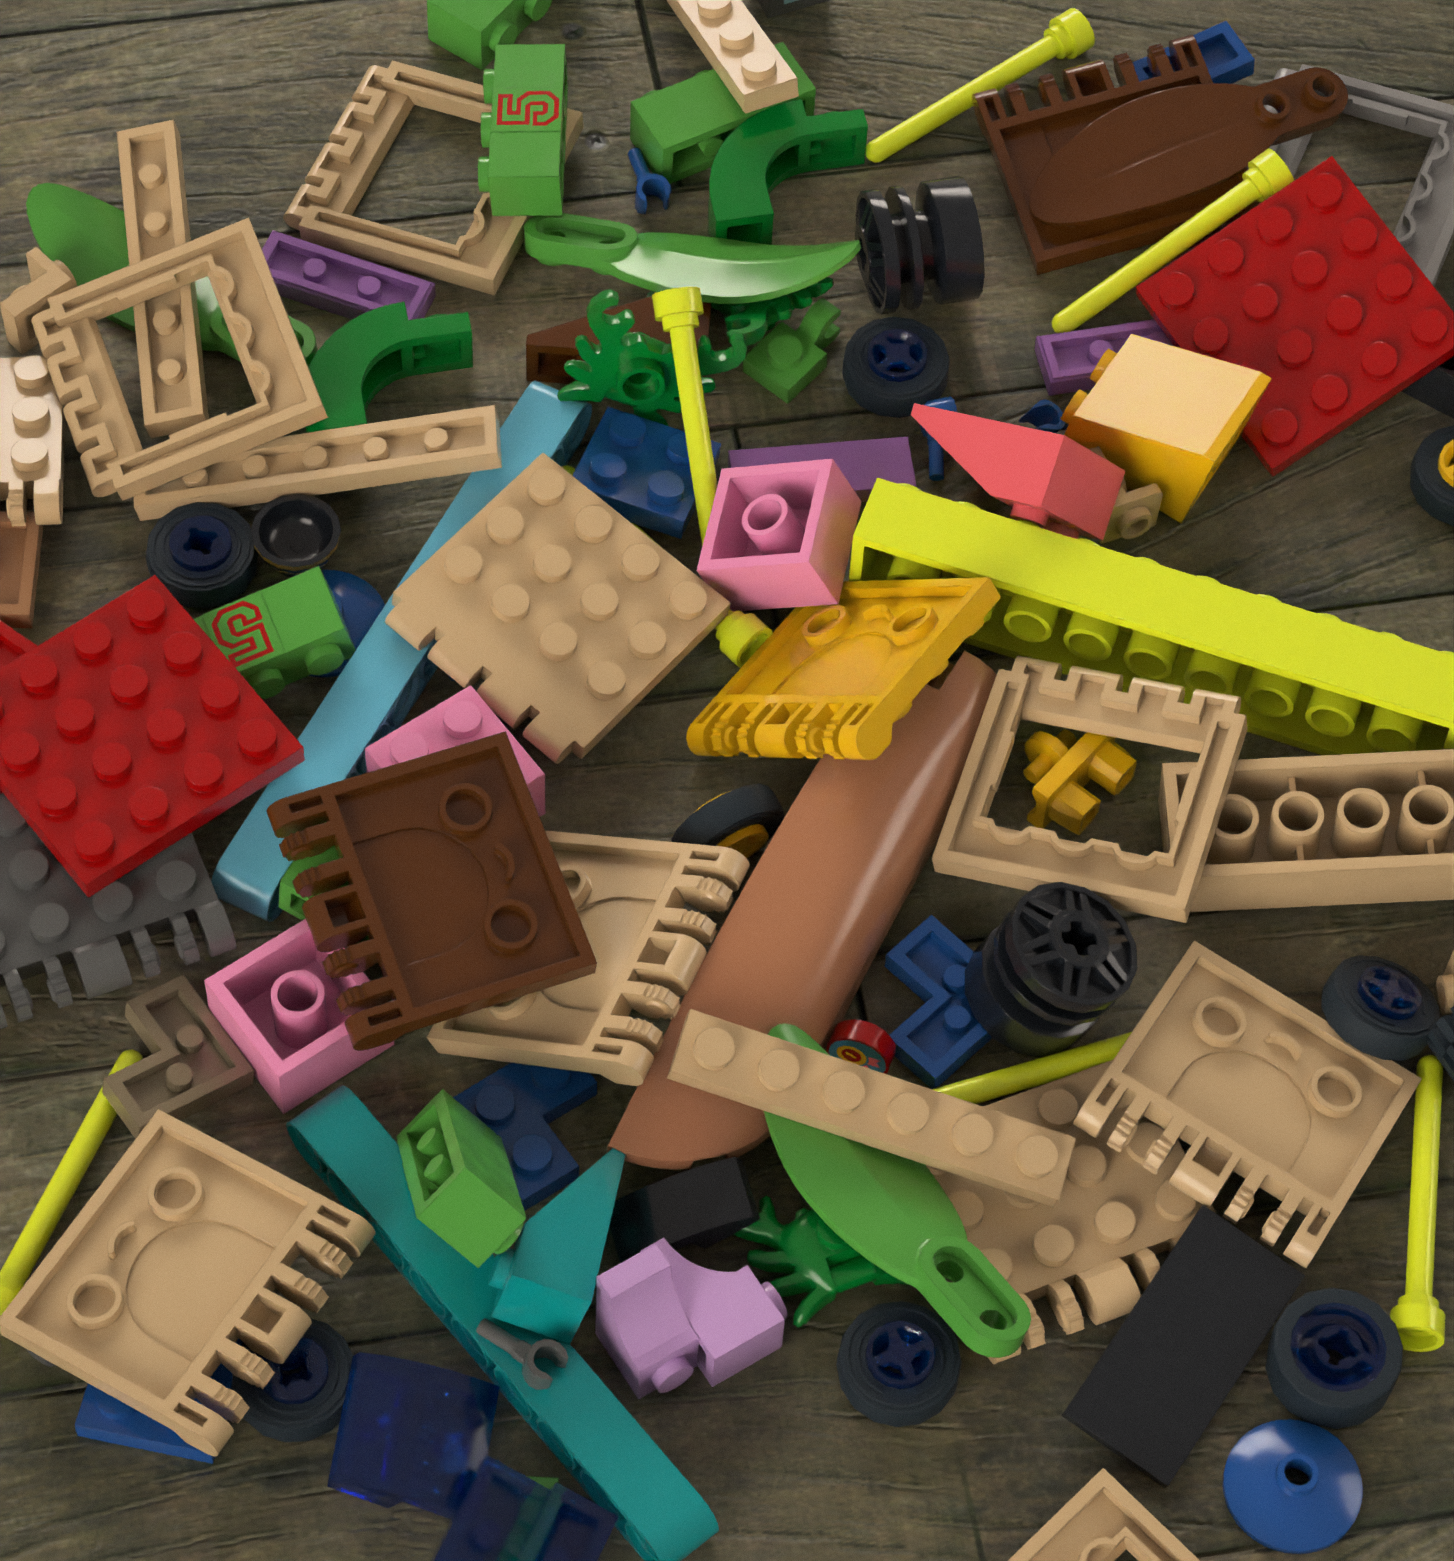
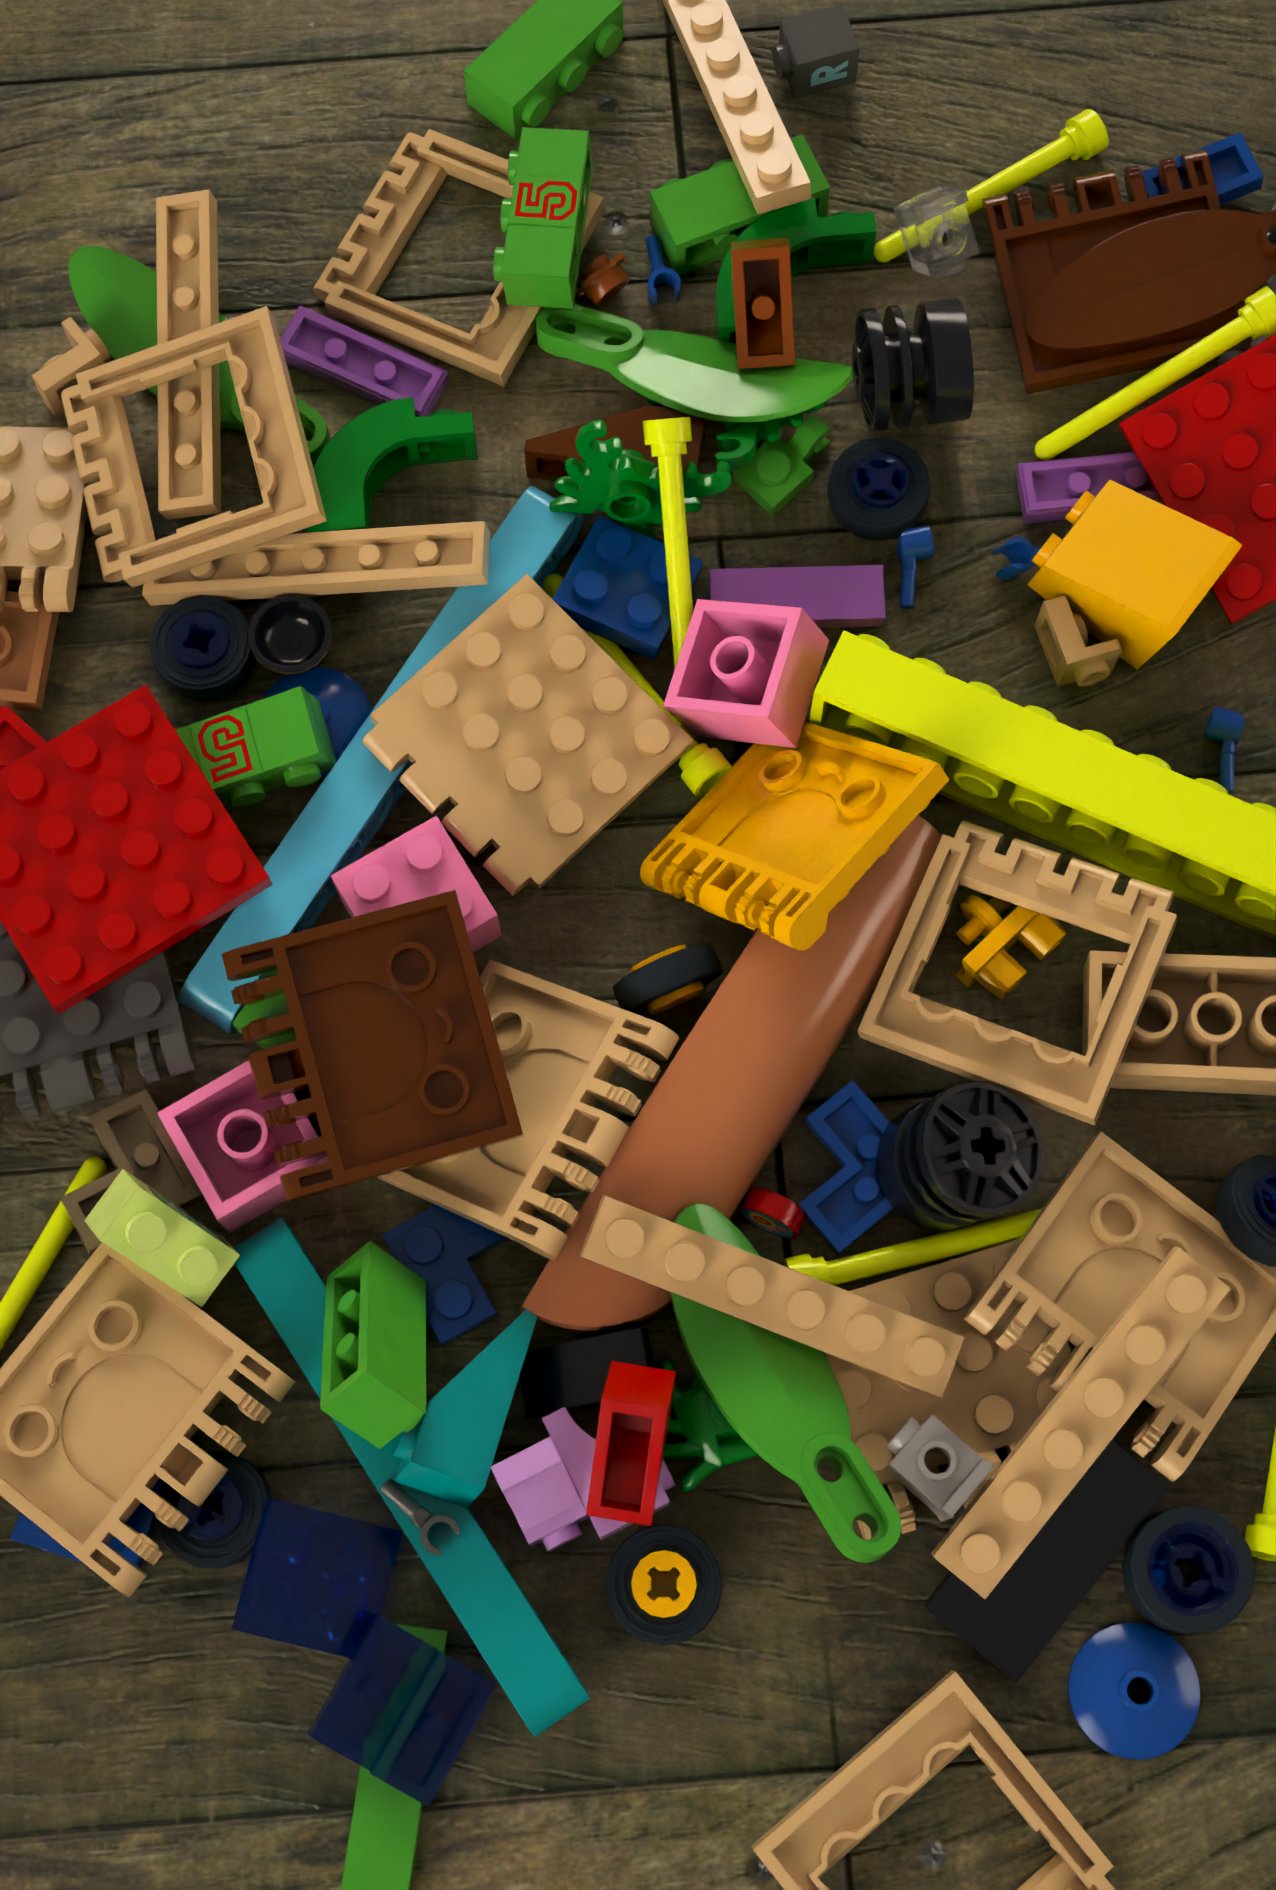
camera: 10 degrees right, 15 degrees up
black wheel [836,1301,962,1427] -> none
coral slope [911,403,1125,541] -> none
none -> yellowish green brick [84,1169,240,1307]
none -> dark orange plate [576,253,631,307]
none -> red slope [586,1361,676,1526]
none -> black wheel [605,1524,723,1646]
none -> dark orange slope [731,238,795,369]
none -> light grey brick [885,1414,994,1521]
none -> clear brick [893,184,980,280]
none -> tan plate [931,1246,1231,1599]
none -> blue hand [1204,707,1244,793]

